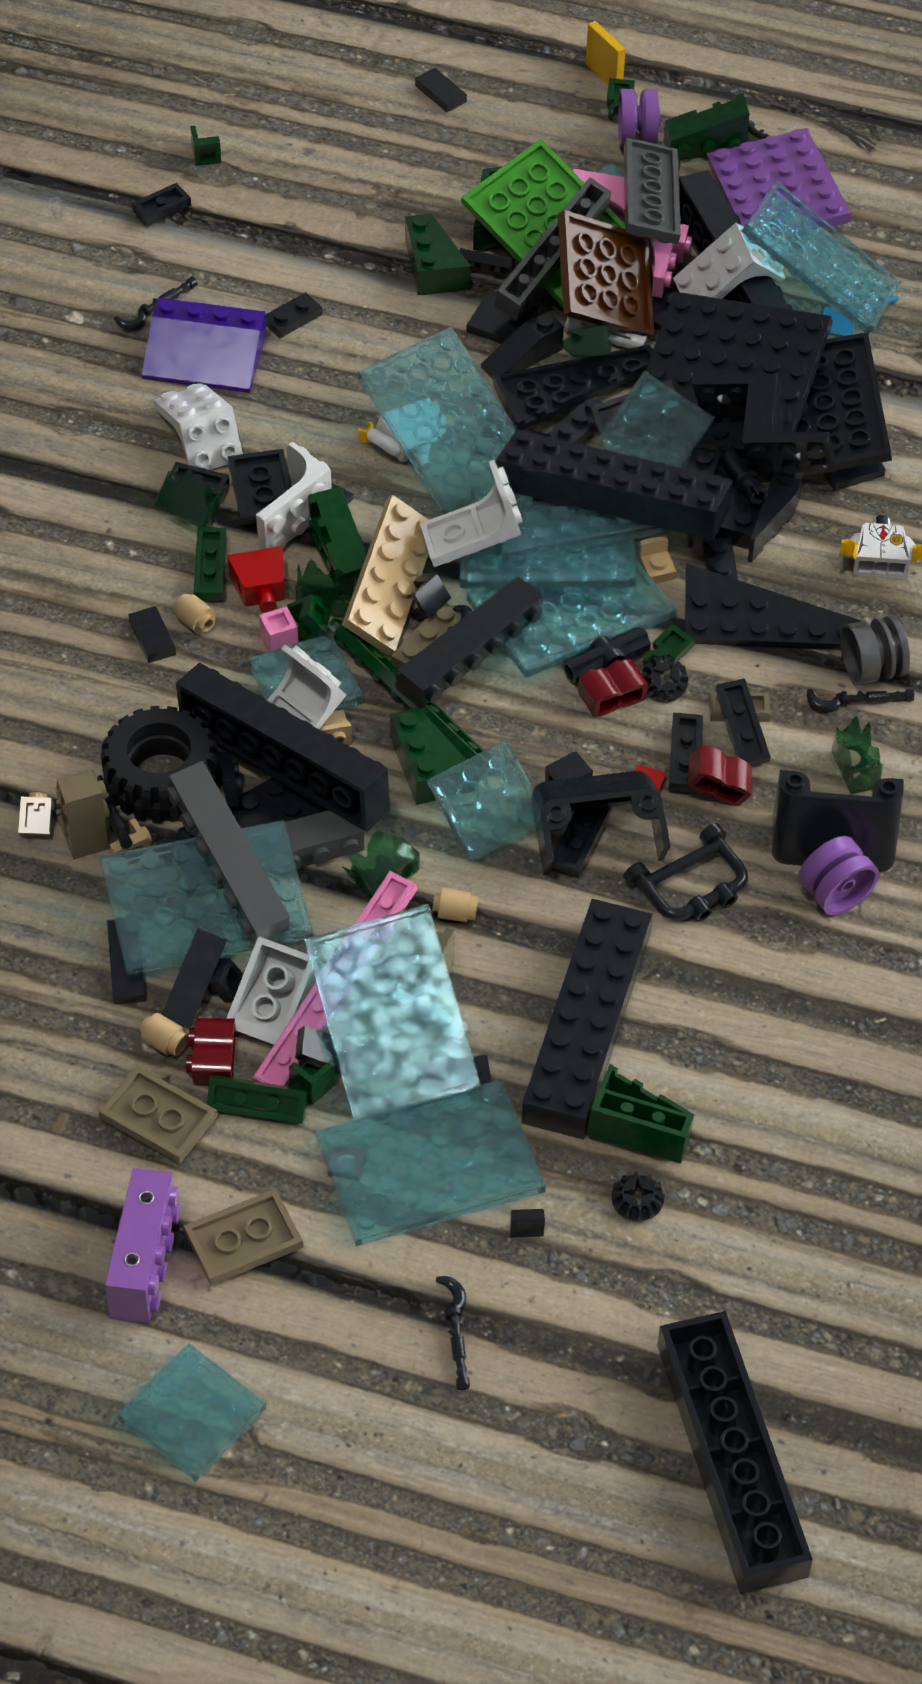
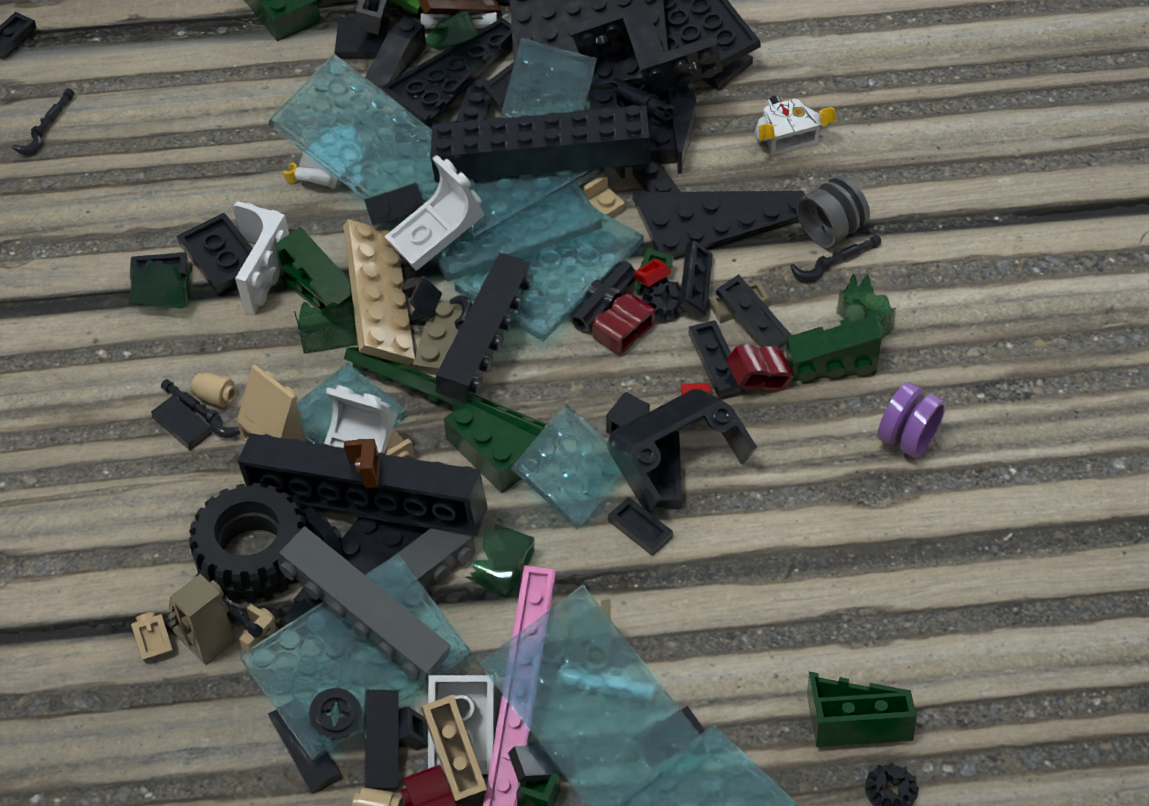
camera: 20 degrees left, 0 degrees up
slope [142,298,266,393] -> none
white bracket [154,383,243,470] -> none
dark green plate [193,527,227,600] -> none
red torso [228,546,285,613] -> none
bright pink panel [259,606,298,659] -> none
black plate [265,292,323,339] -> none
dark green panel [287,594,331,644] -> none
tan brick [432,887,479,923] -> none
black brick [521,899,652,1140] -> none
black bar [623,823,748,922] -> none
black windscreen [772,770,904,872] -> none
none -> black piece [161,379,240,438]
none -> tan slope [237,364,305,442]
none -> black gear [309,688,362,740]
none -> reddish brown bracket [344,439,380,488]
none -> black brick [364,182,425,226]
none -> tan brick [421,695,487,801]
none -> black tile [608,497,673,556]
none -> red tile [633,259,671,287]
none -> black tile [679,240,713,320]
none -> dark green wedge [786,310,882,381]

